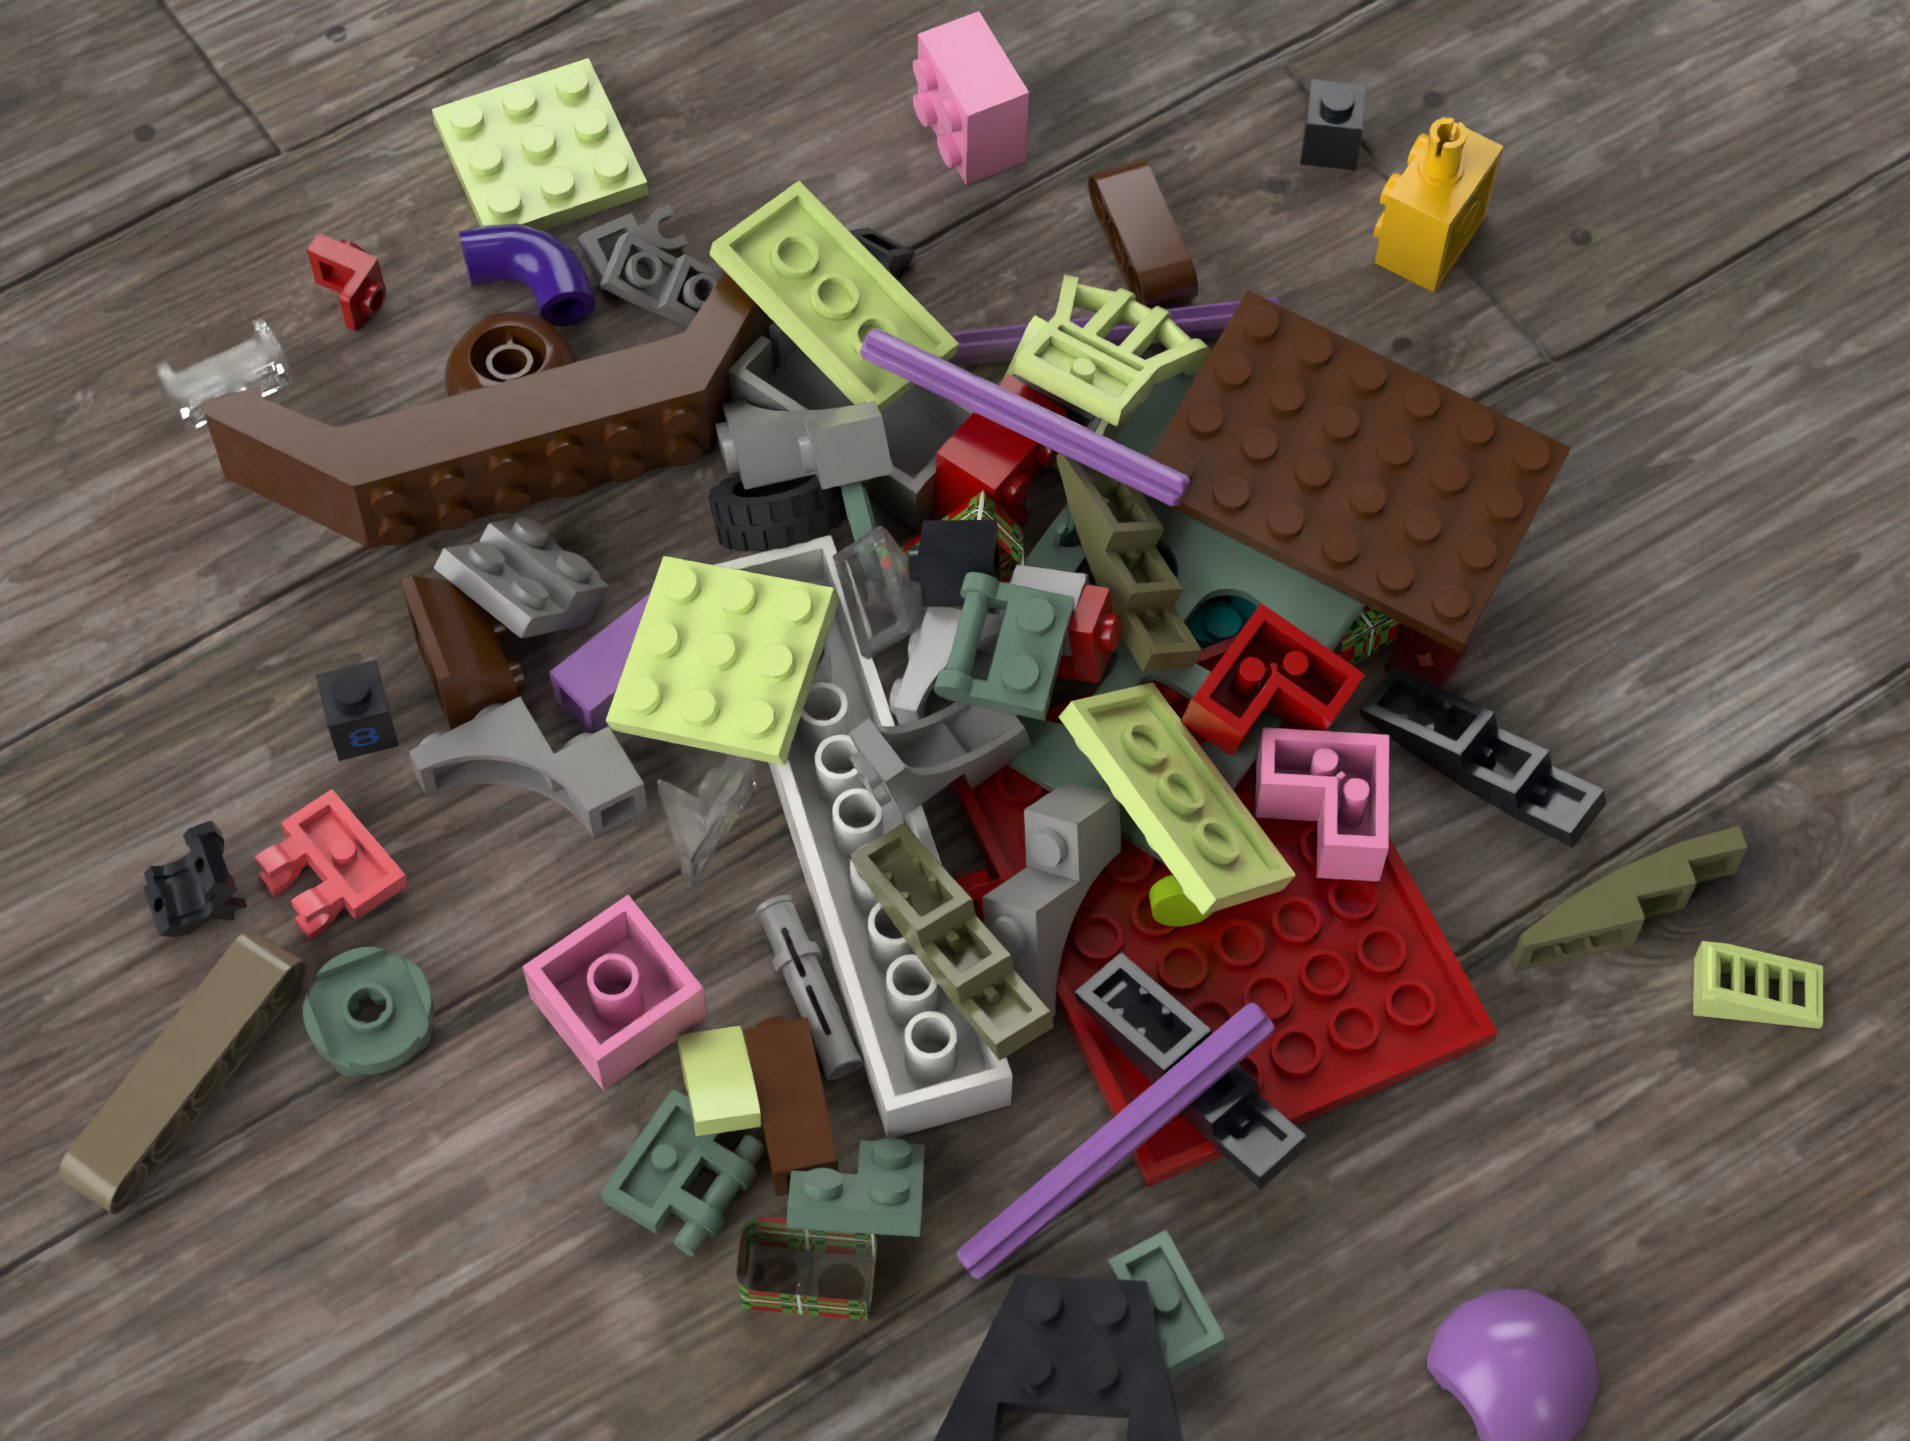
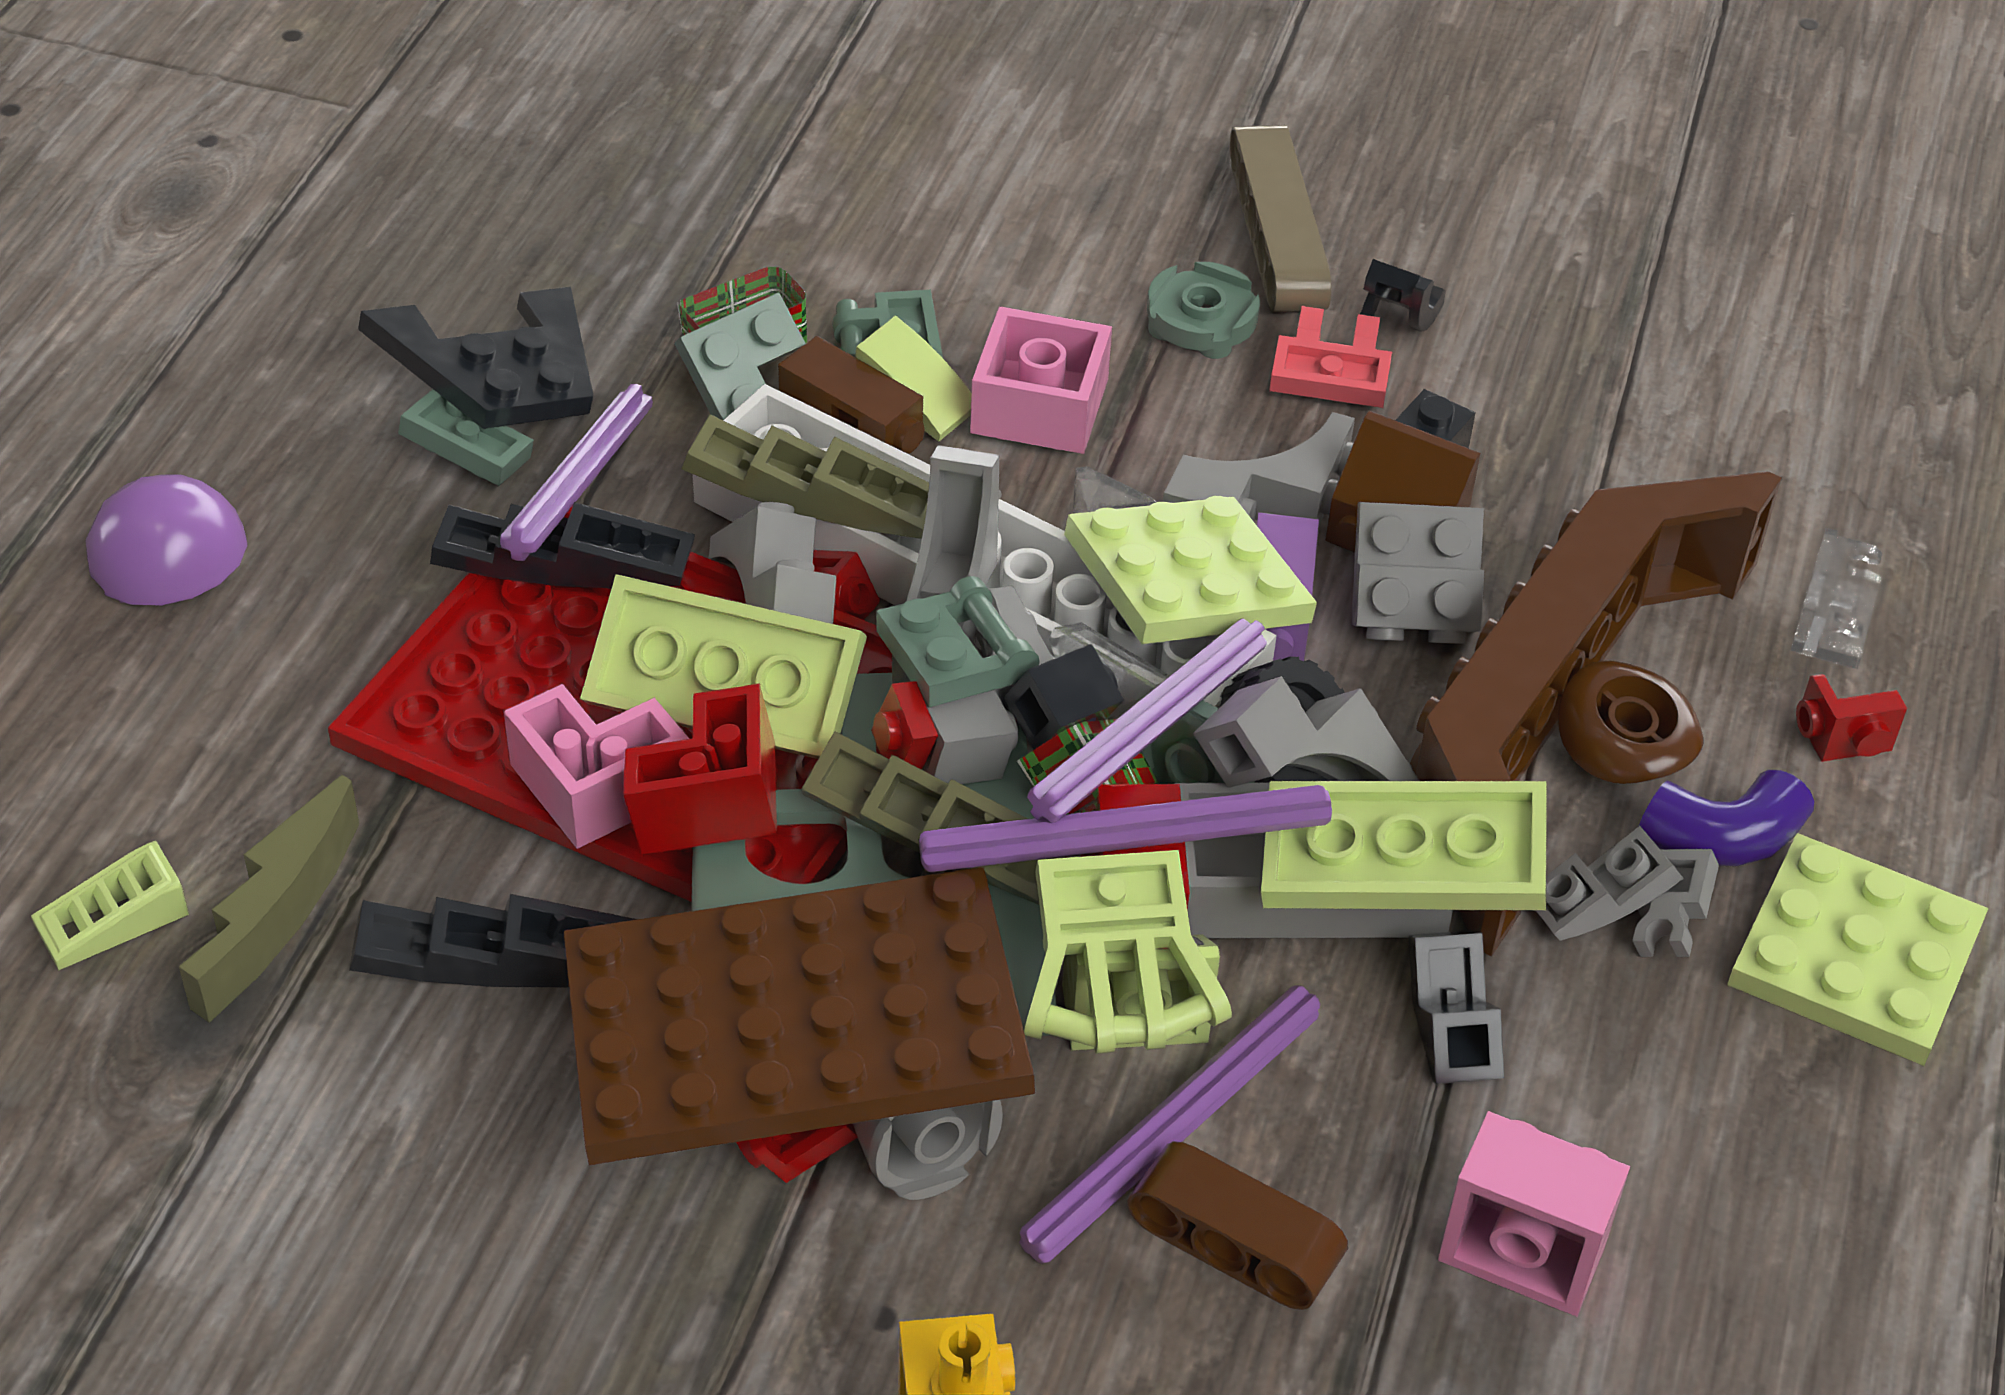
camera: 140 degrees right, 15 degrees down
none -> axle [1027,619,1267,822]

